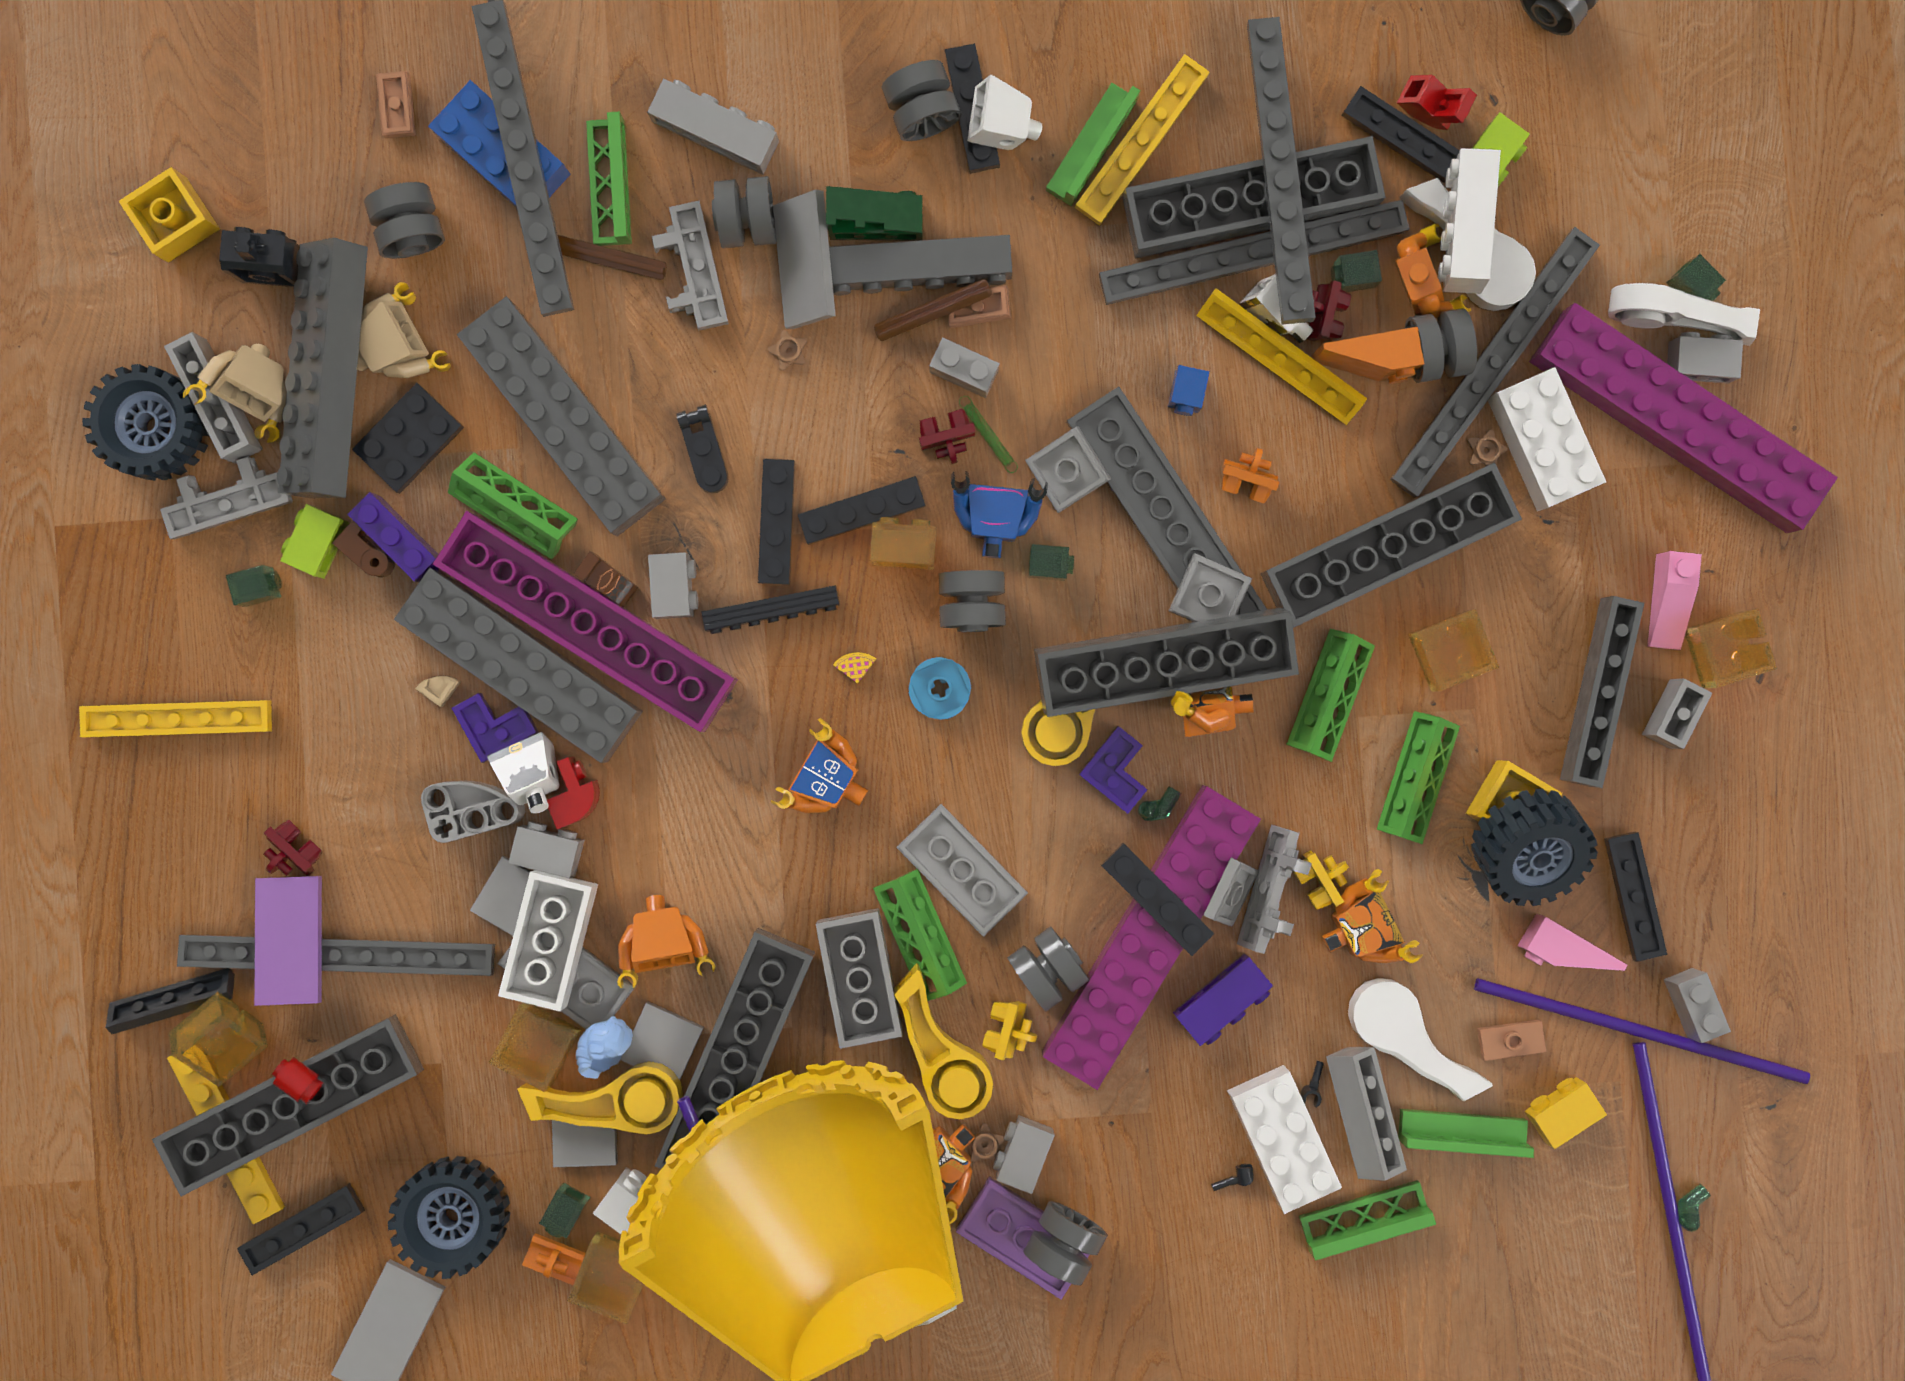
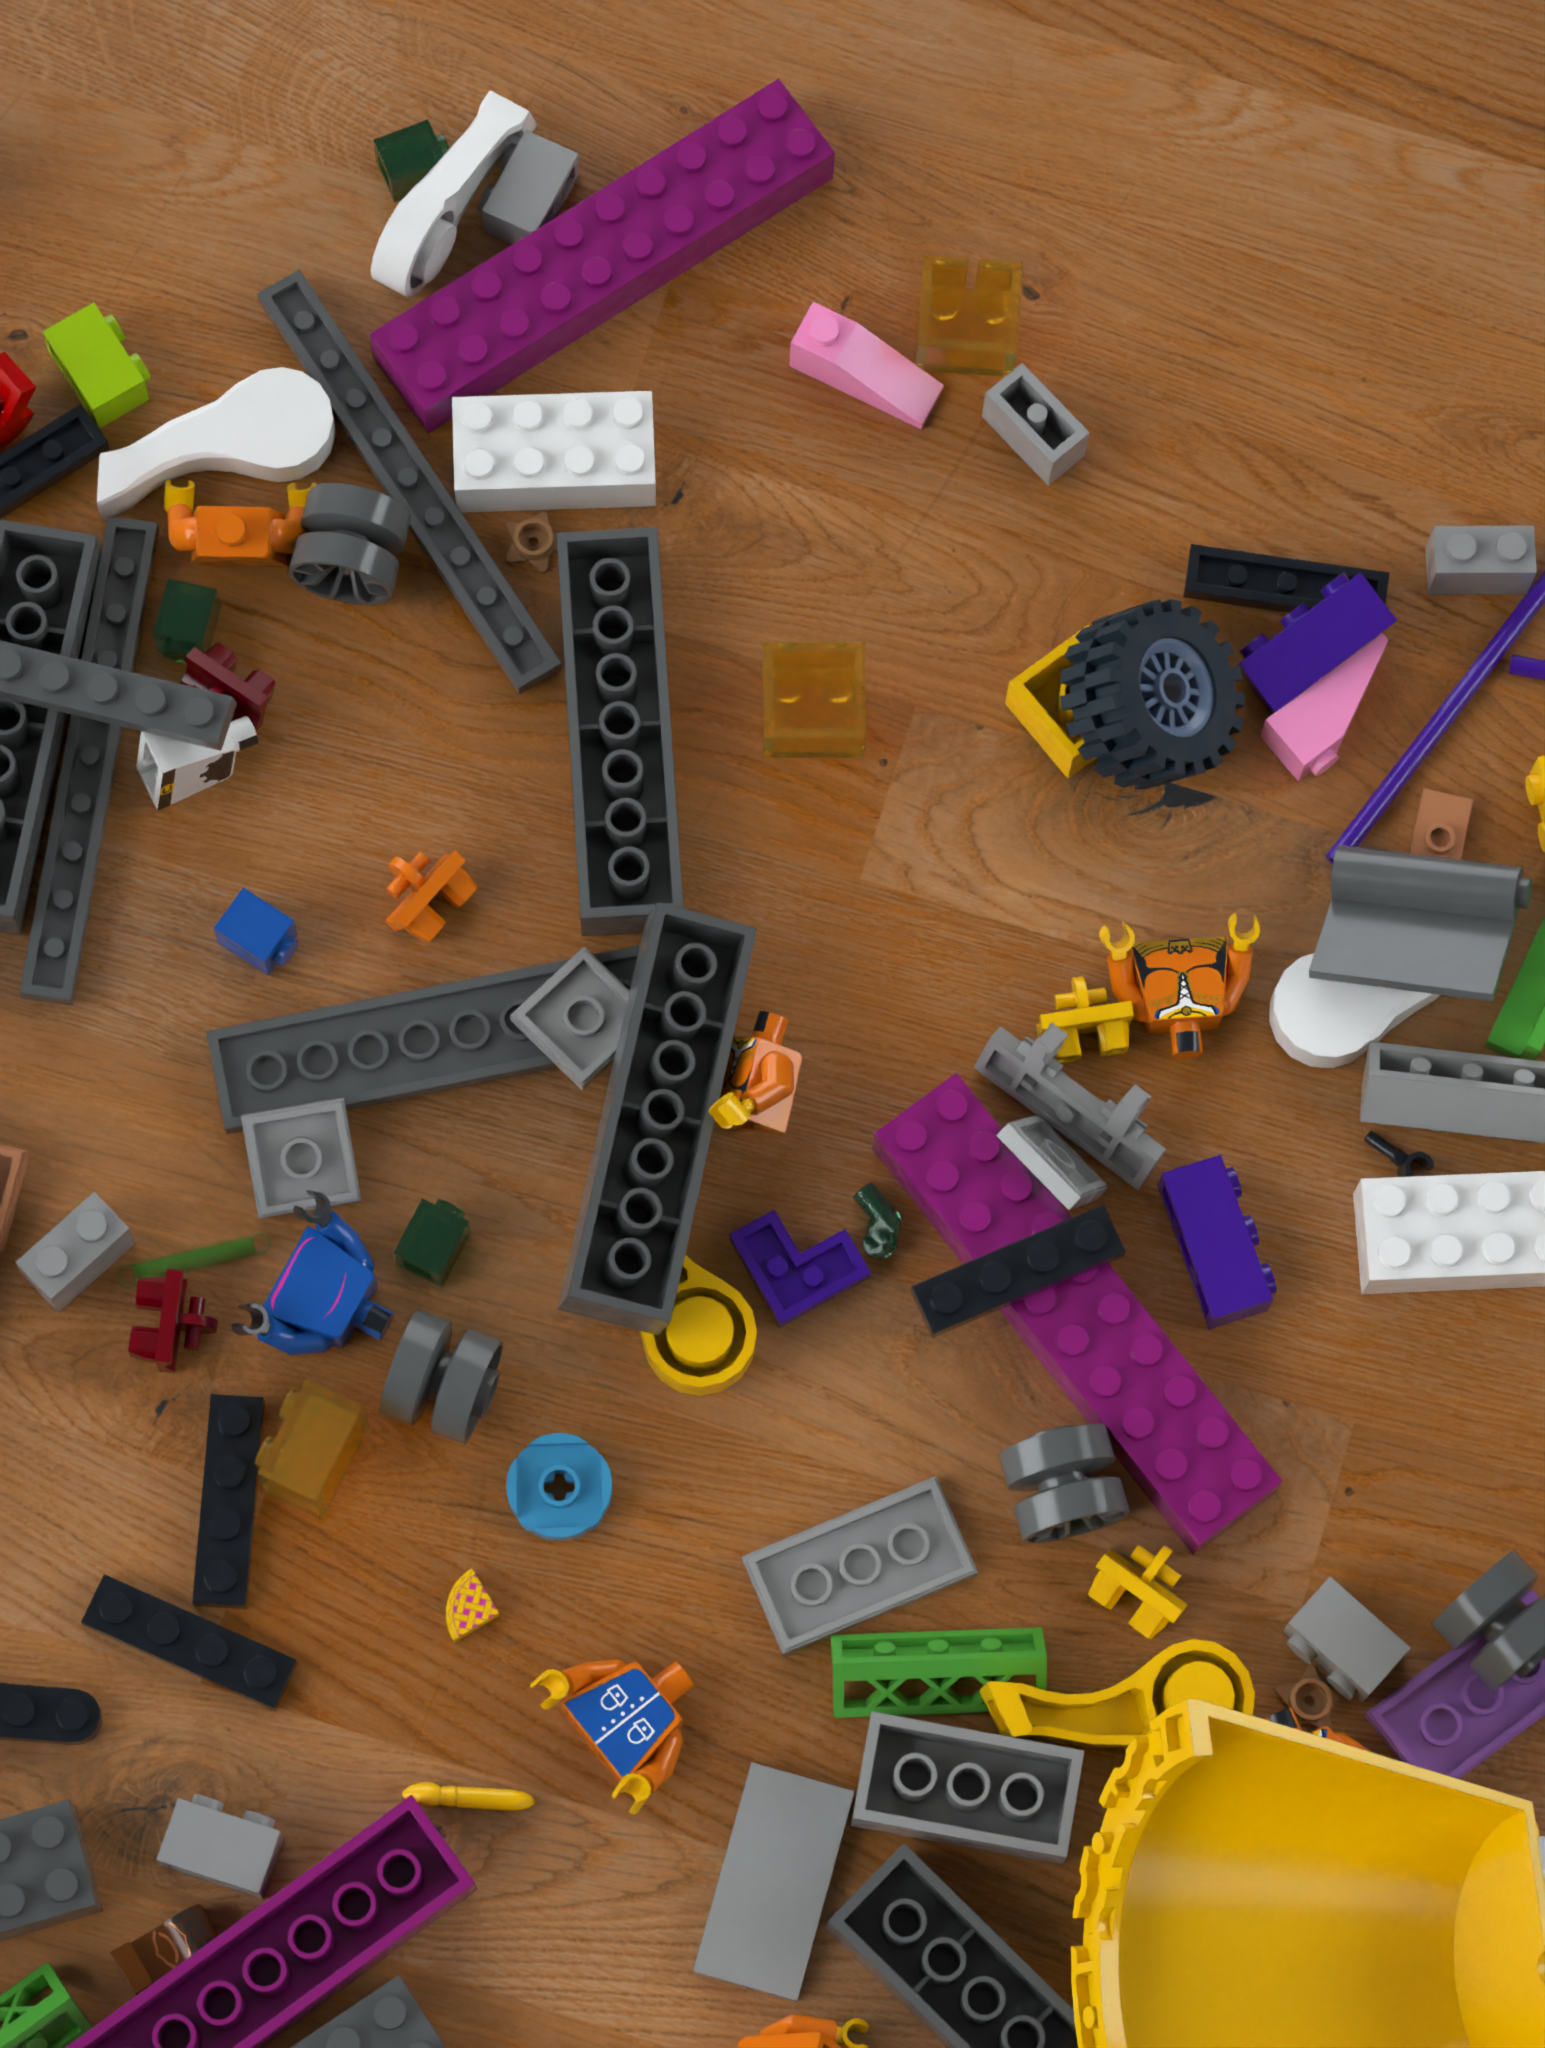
camera: 75 degrees left, 15 degrees down
black piece [701,585,840,634] -> none
yellow plate [1196,288,1367,425] -> none
black hand [1211,1164,1254,1191] -> none
bright green fence [1286,628,1375,762] -> none
orange slope [1311,327,1424,384] -> none
bright green fence [1376,711,1460,844] -> none
white brick [1438,148,1501,294] -> none
dark grey brick [1560,596,1644,788] -> none
none -> yellow piece [402,1782,535,1811]
none -> light grey tile [693,1762,855,2002]
none -> dark purple brick [1236,572,1397,715]
none -> dark grey door [1309,845,1532,1002]

